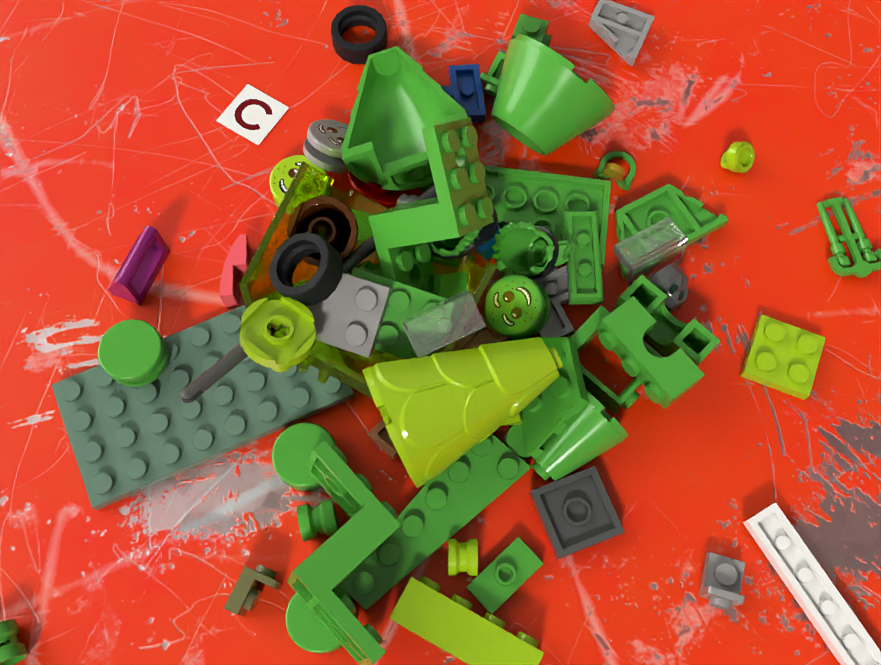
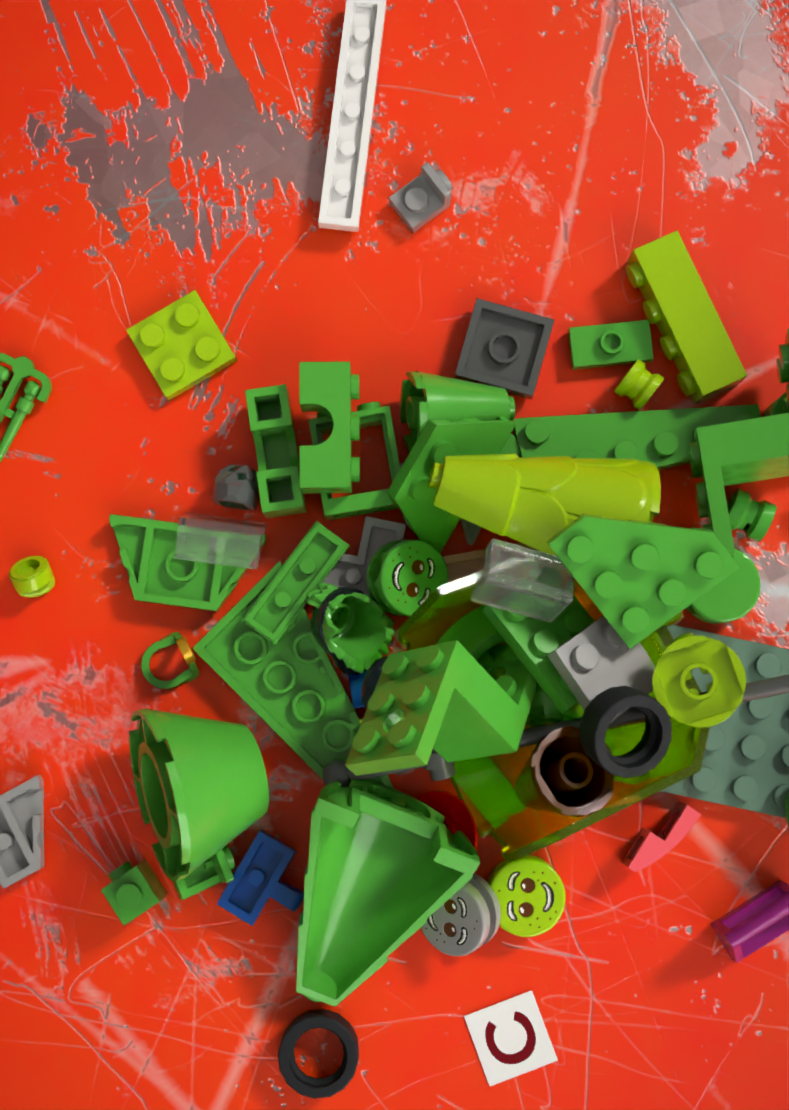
camera: 140 degrees left, 15 degrees up
none -> bright green plate [547,514,740,649]

